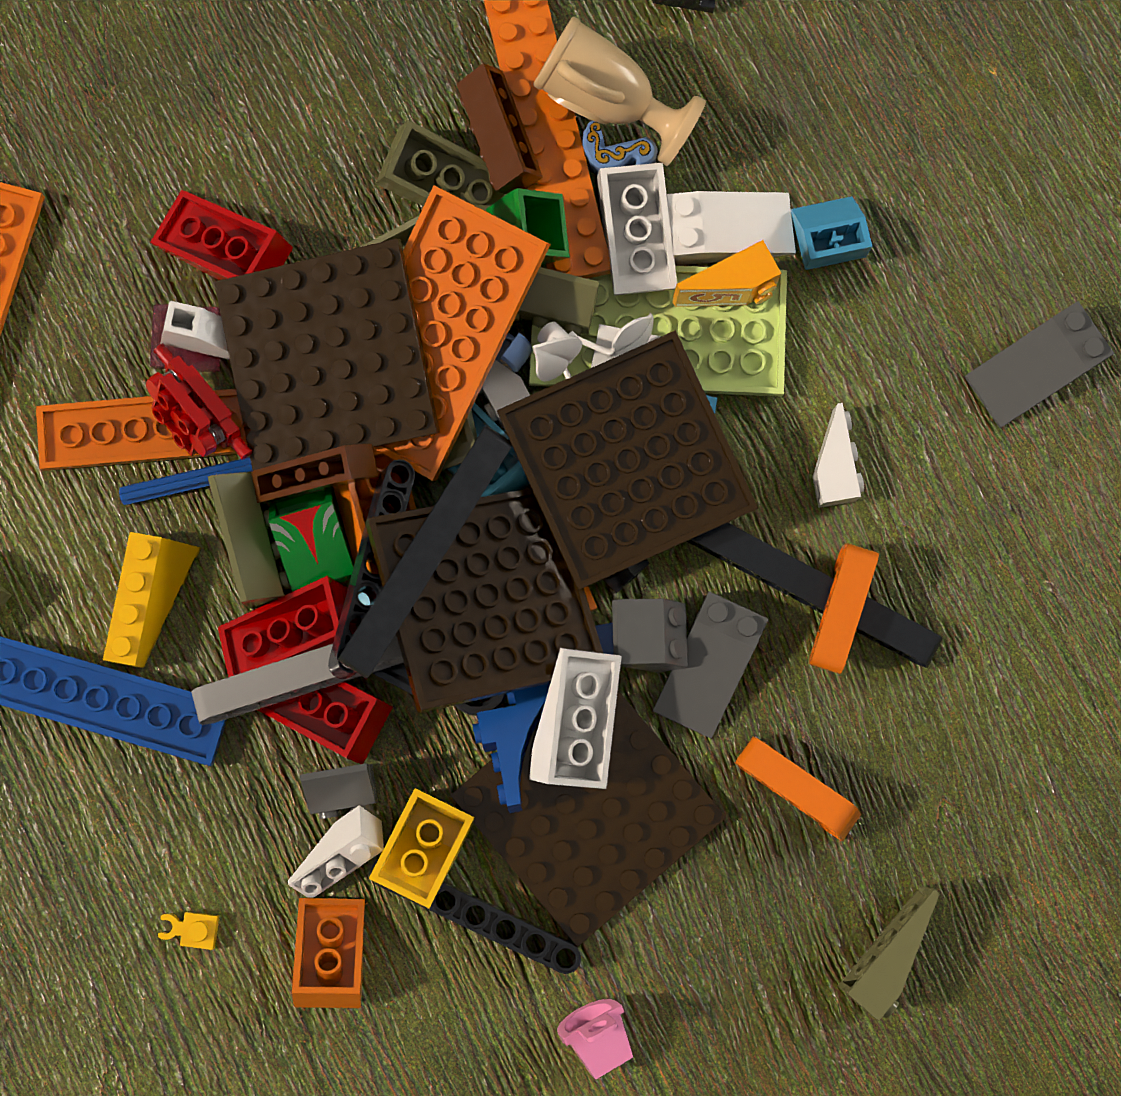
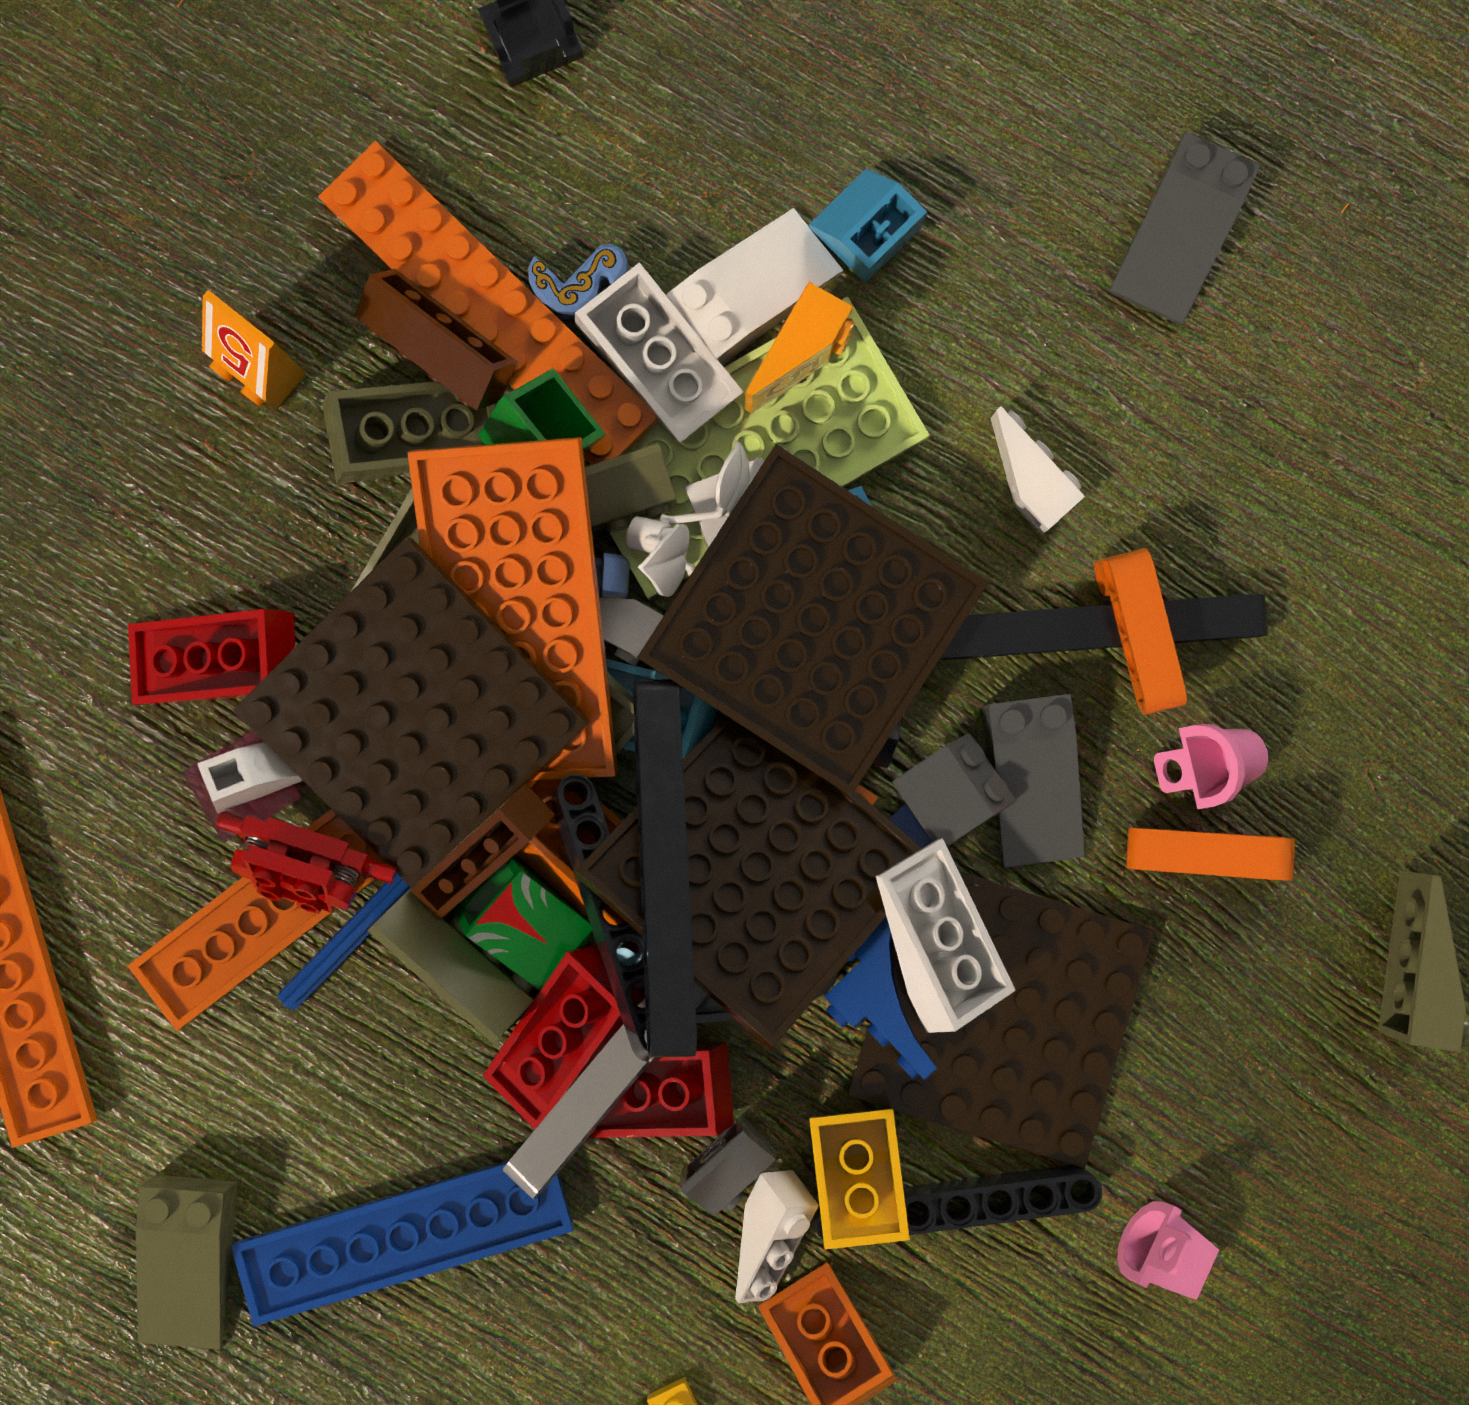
camera: 30 degrees left, 5 degrees up
yellow wedge [103,532,201,668] -> none
tan piece [533,17,706,166] -> none
none -> light orange slope [202,290,306,410]
none -> bright pink container [1154,724,1268,809]

